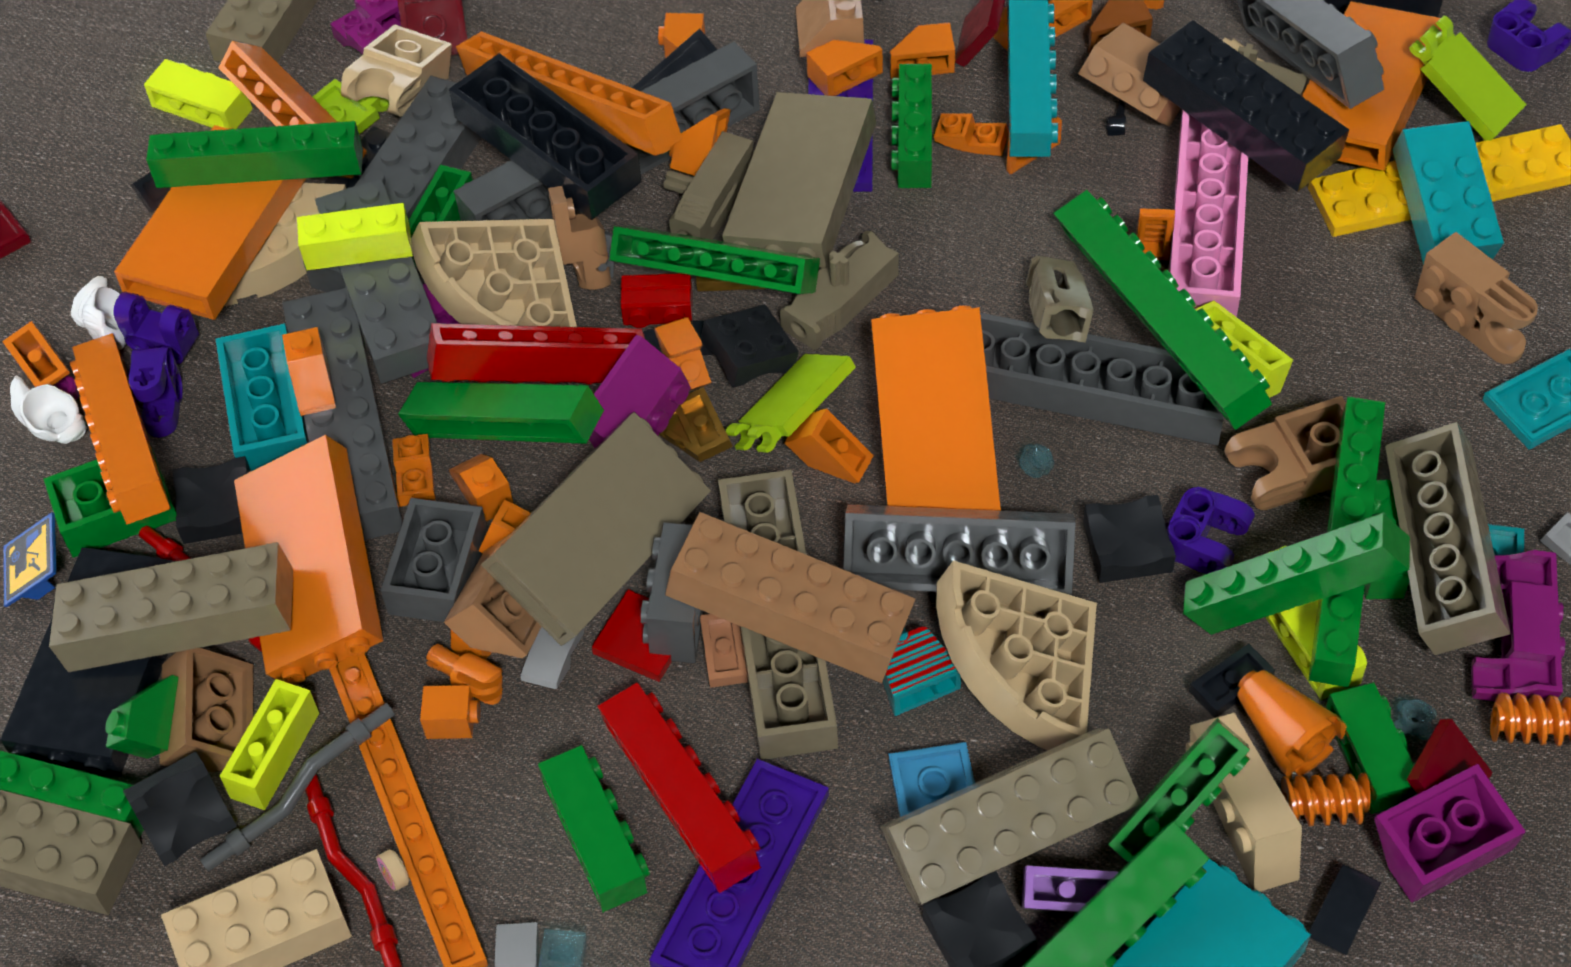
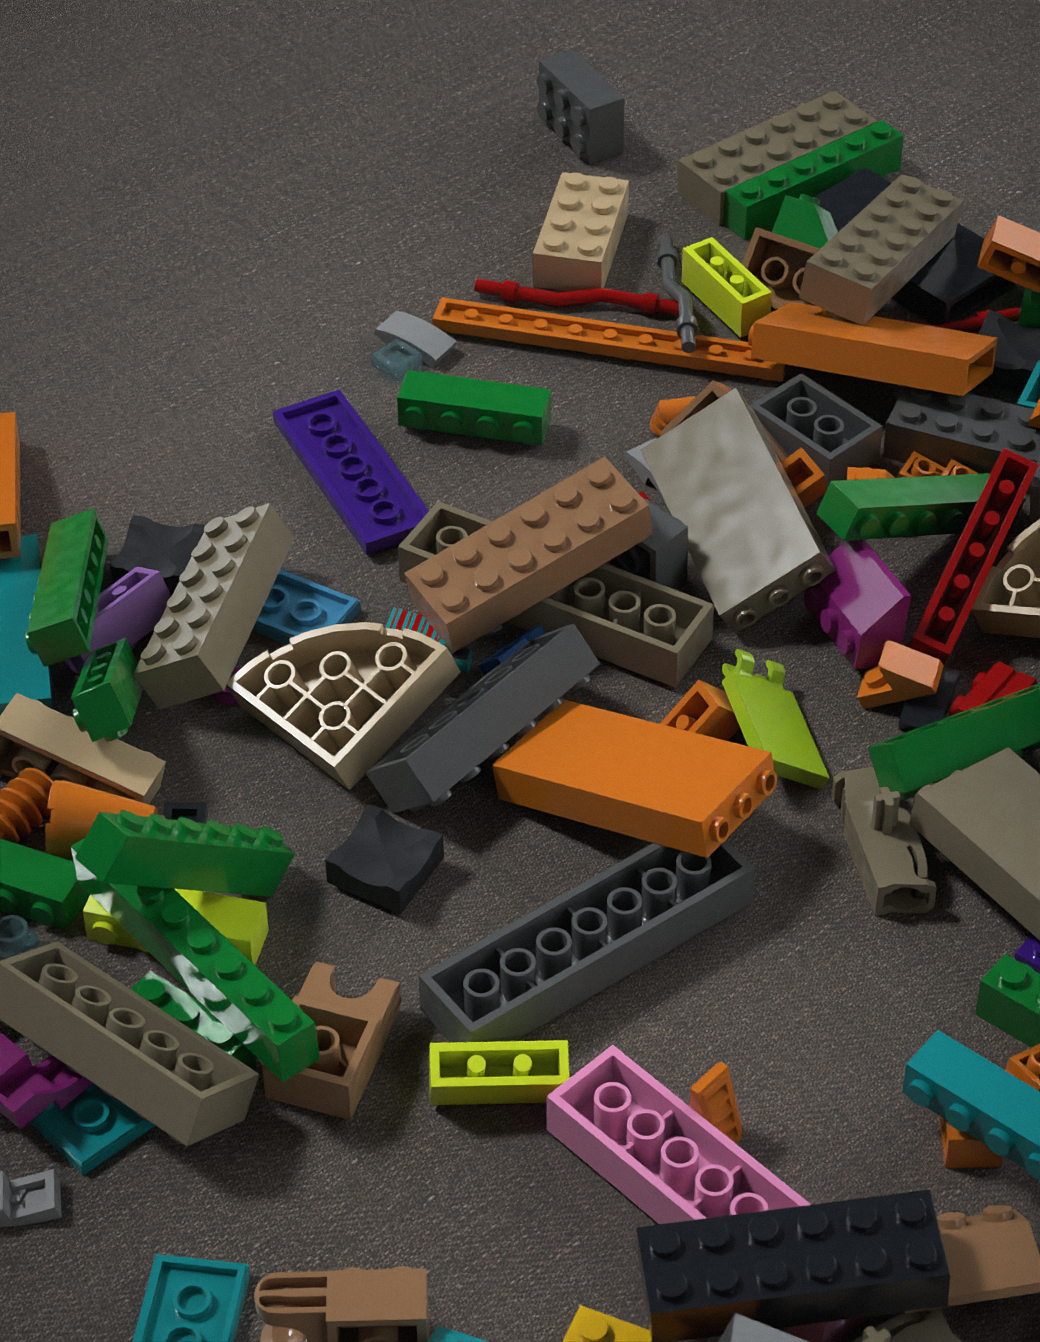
camera: 125 degrees right, 10 degrees down
black brick [123,752,237,867] -> none
tan tile [376,849,409,892] -> none
orange brick [420,685,481,739] -> none
red brick [597,682,761,894] -> none
pearl gold wing [659,387,733,462] -> none
black brick [700,304,799,388] -> none
clear light blue plate [1019,444,1054,478] -> none
dark tan piece [1026,255,1094,343] -> none
green brick [1054,190,1272,430] -> none
dark purple piece [1167,487,1255,574] -> none

